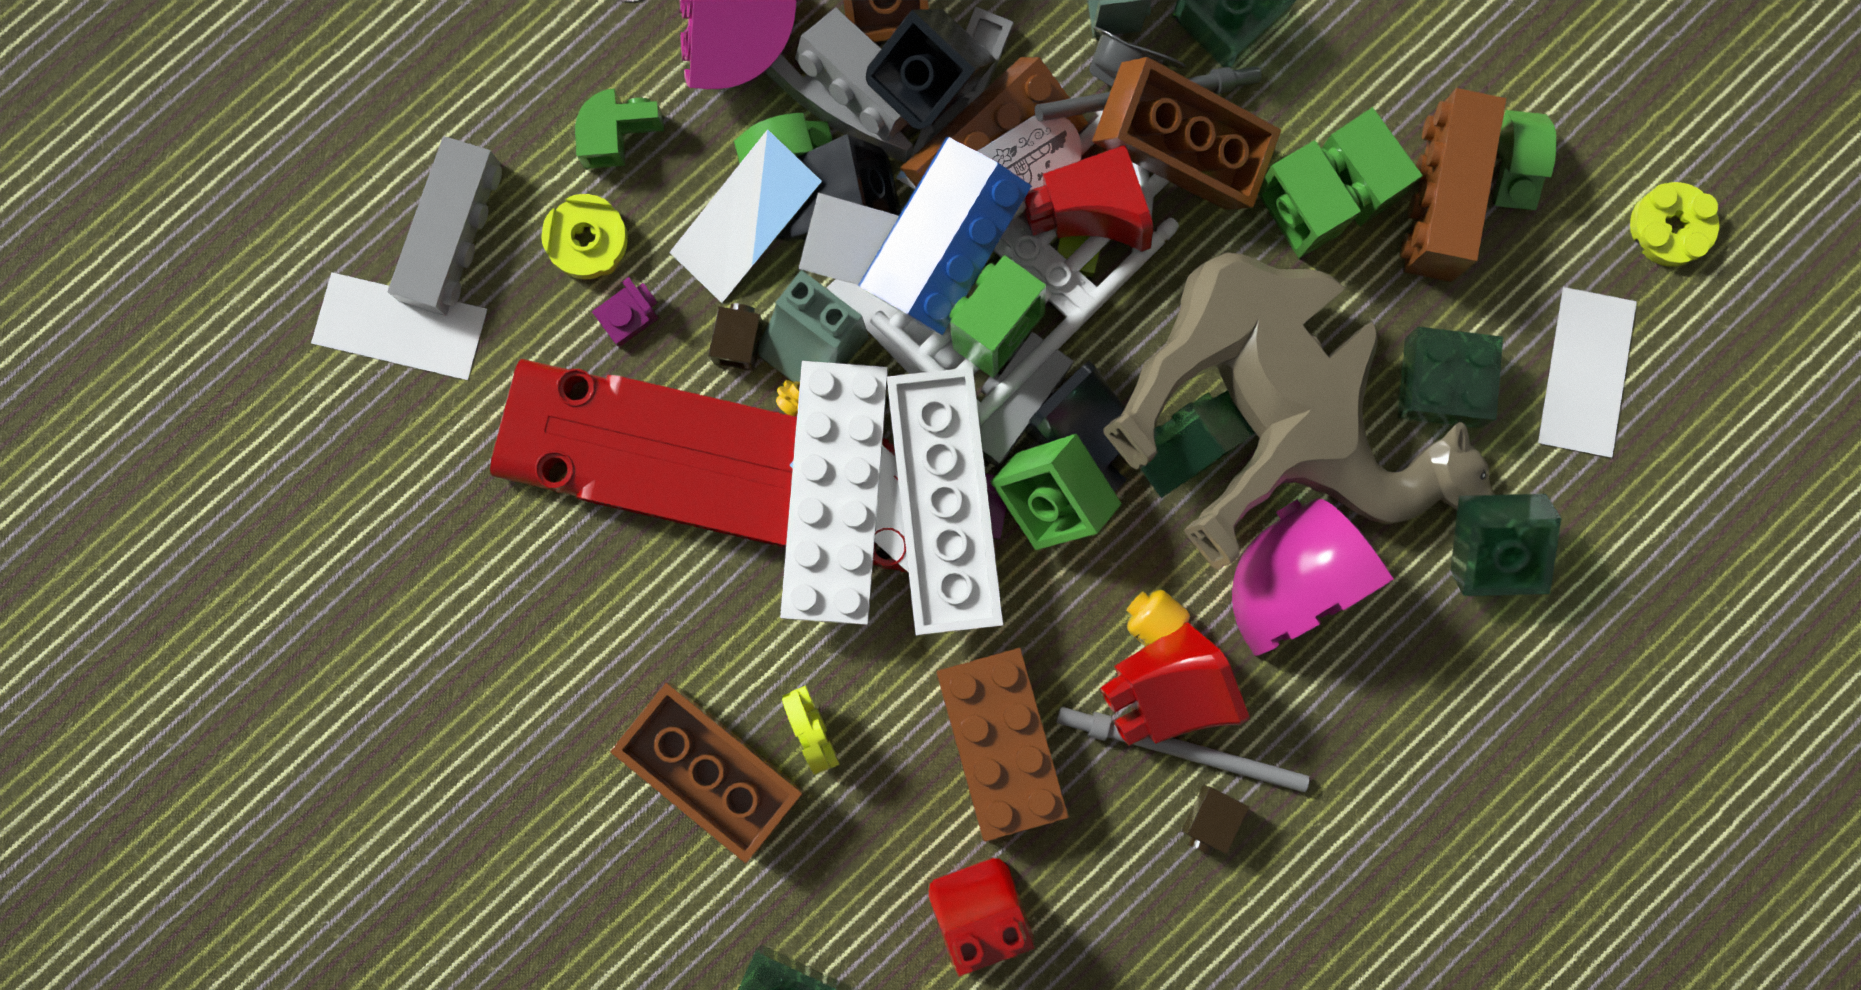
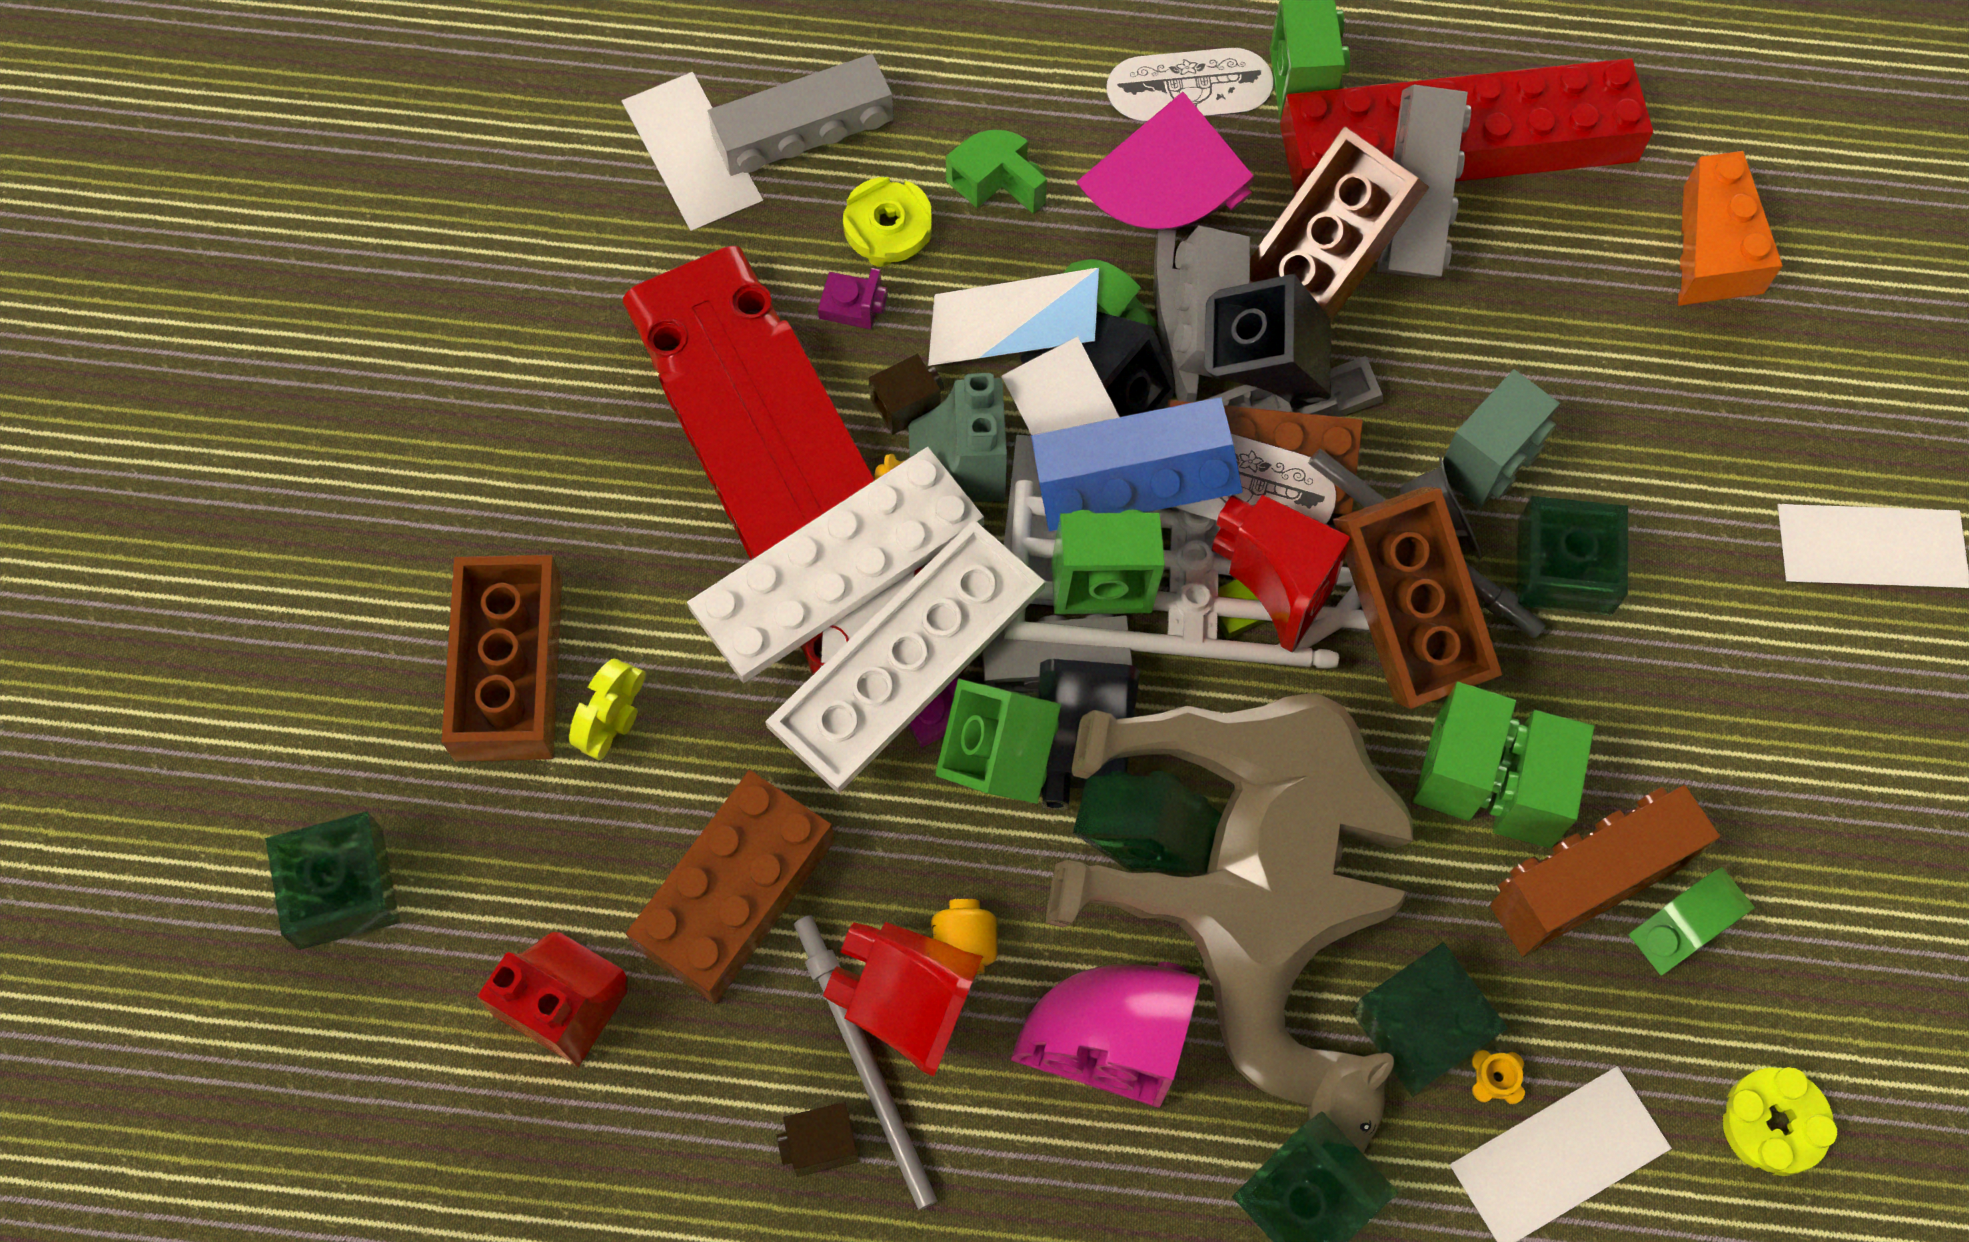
camera: 50 degrees right, 15 degrees down
none -> yellow plate [1471,1050,1525,1104]

